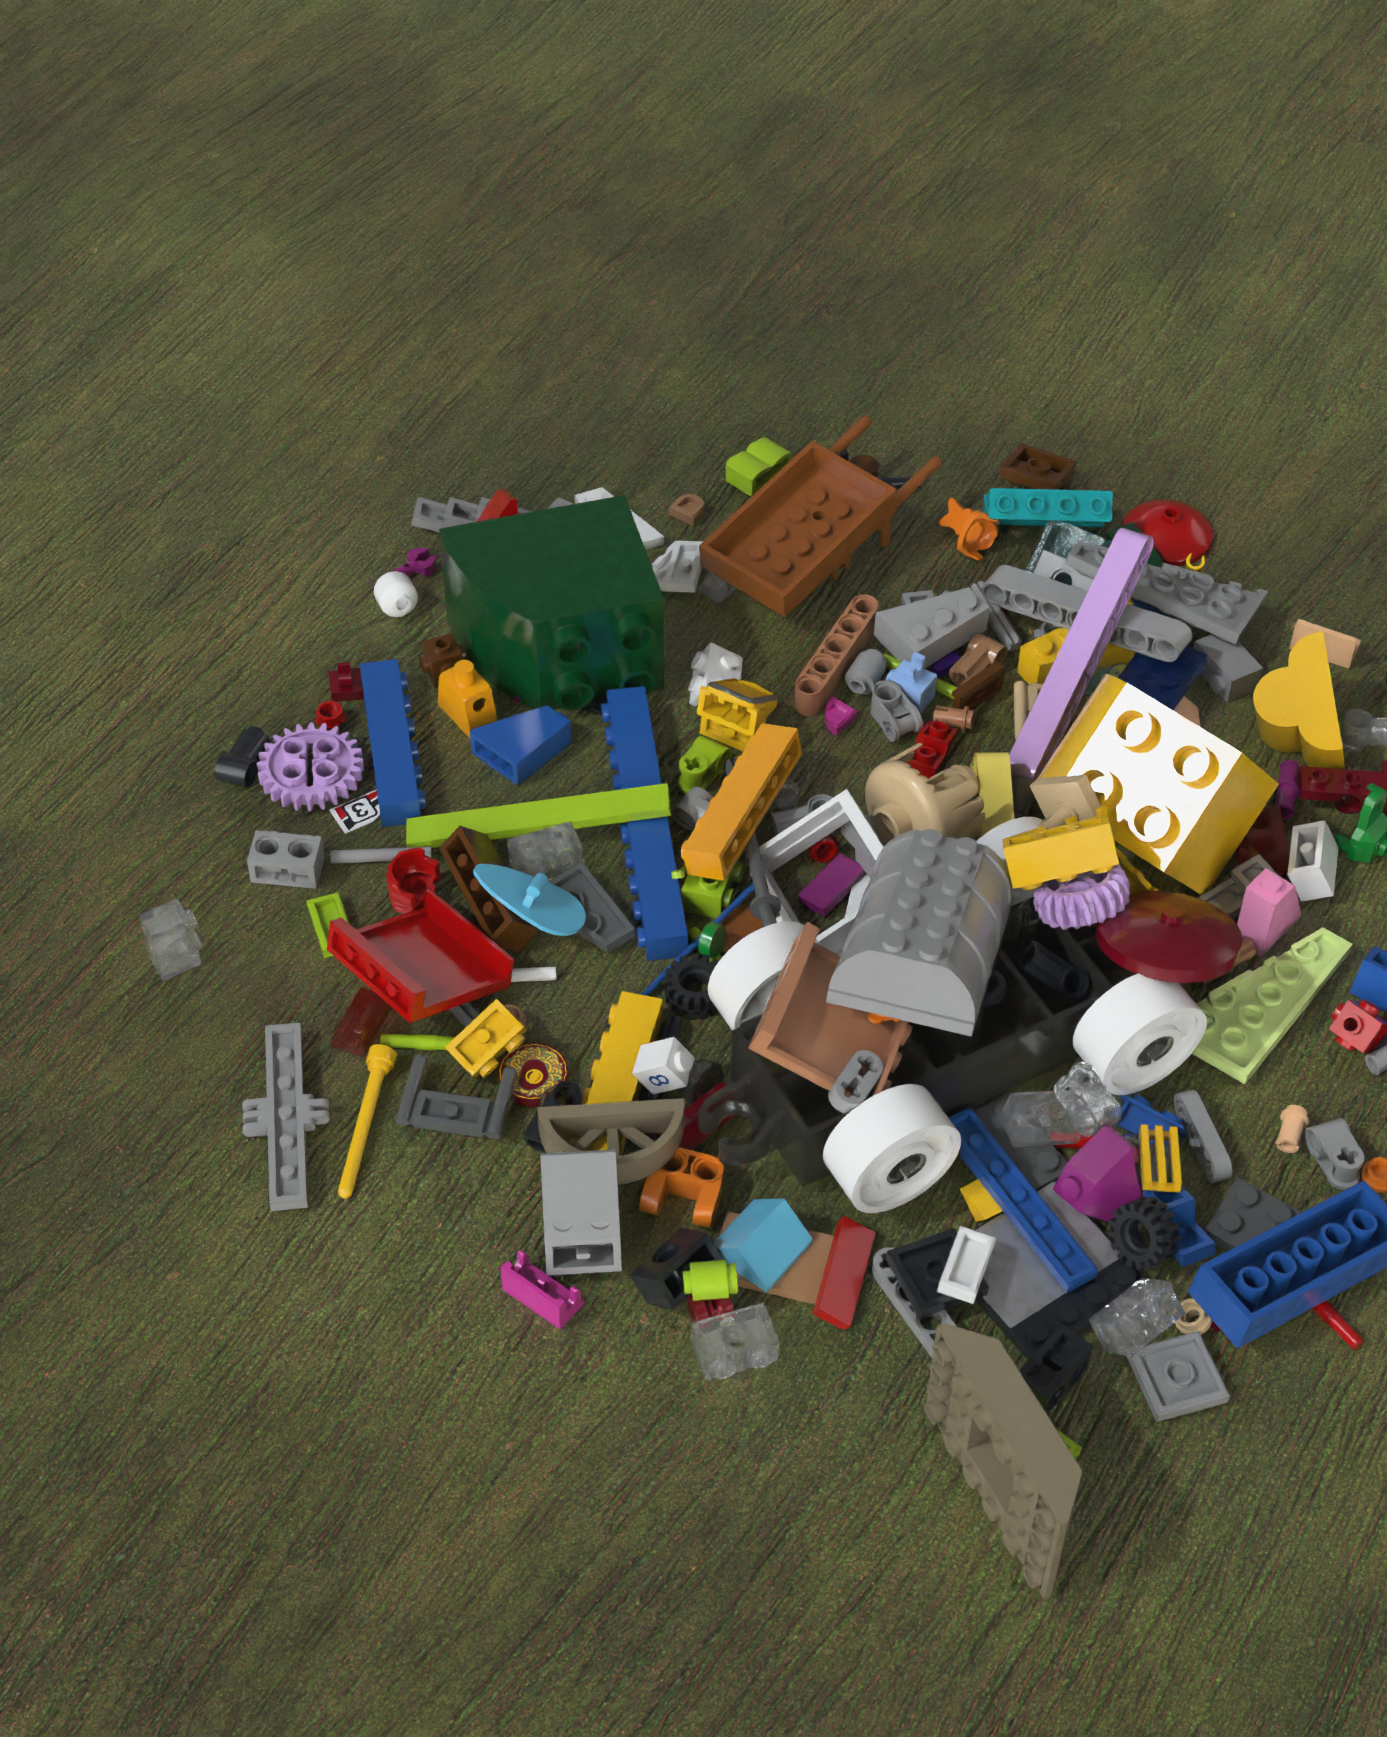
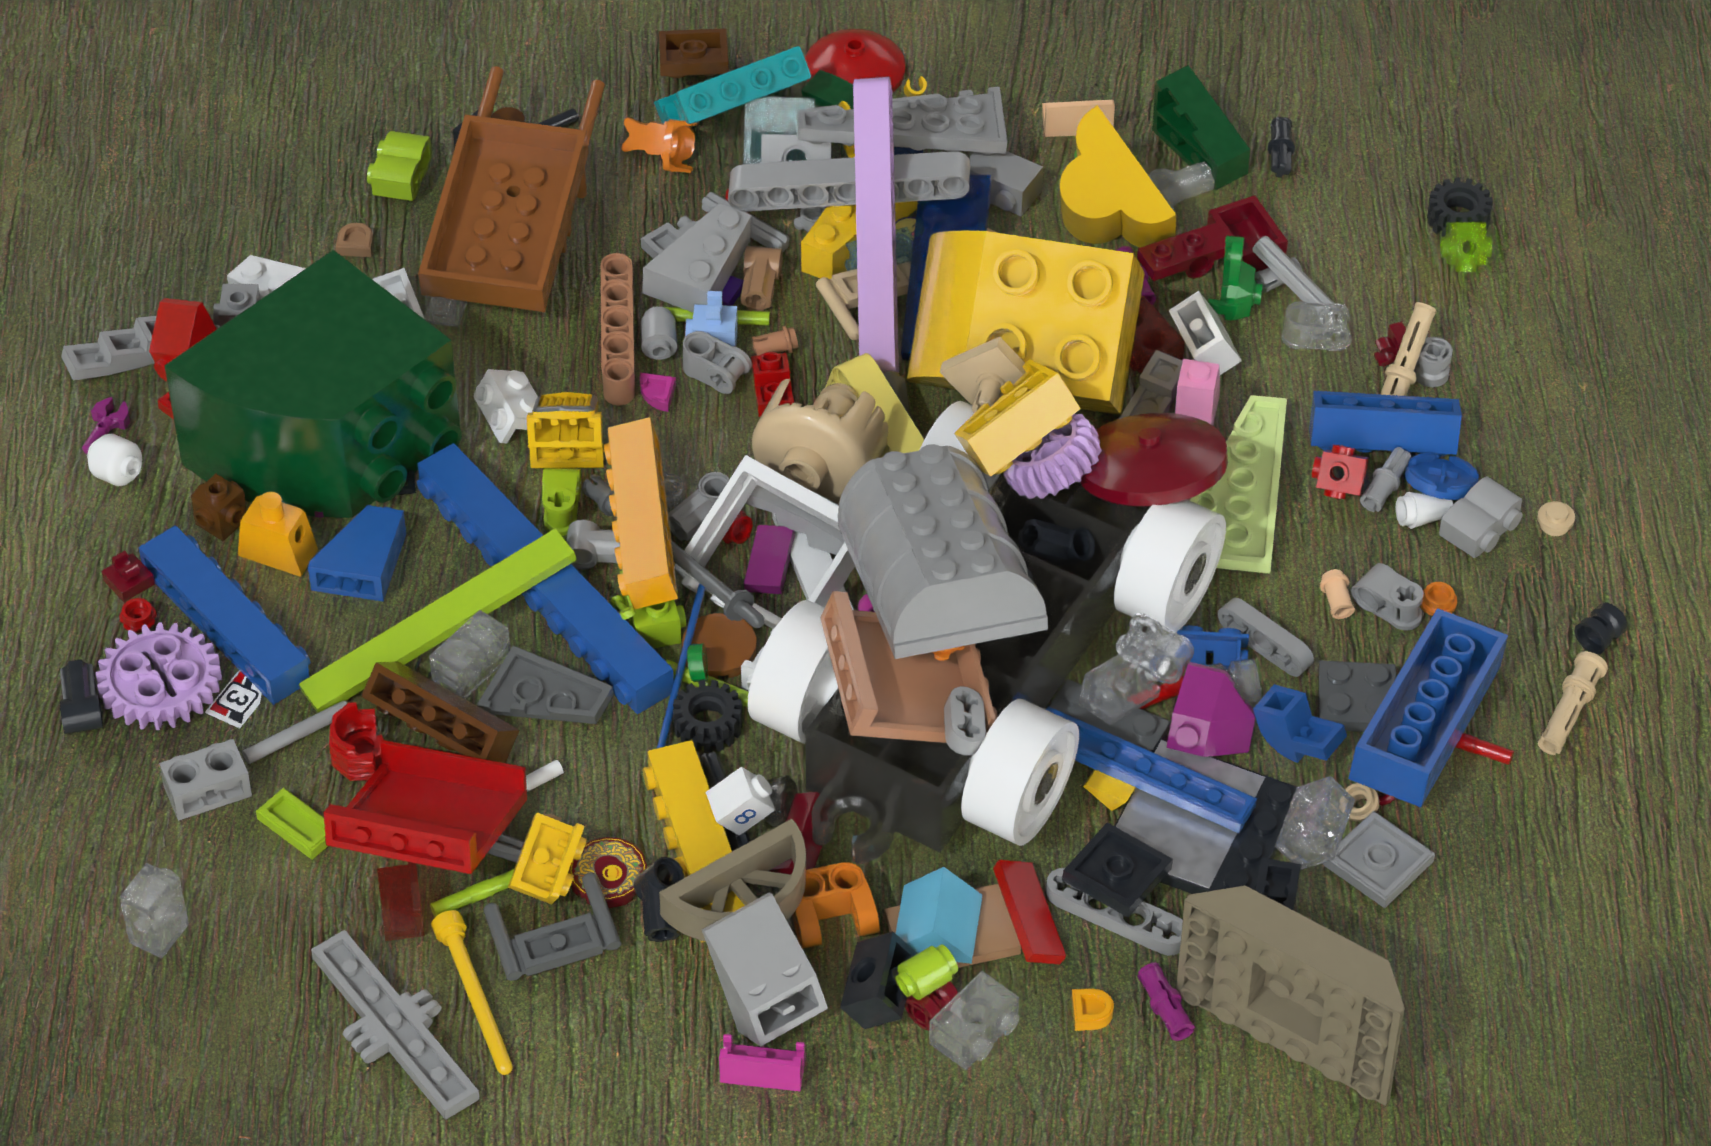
camera: 30 degrees left, 0 degrees up
medium azure shield [473,864,586,936] -> none
white tile [937,1226,996,1304] -> none
reddish brown tile [951,661,1005,710] -> none
black tyre [1108,1197,1181,1270] -> none
yellow tile [1139,1124,1182,1193] -> none
none -> light orange tile [1071,988,1114,1031]
none -> magenta pin [1137,962,1195,1041]

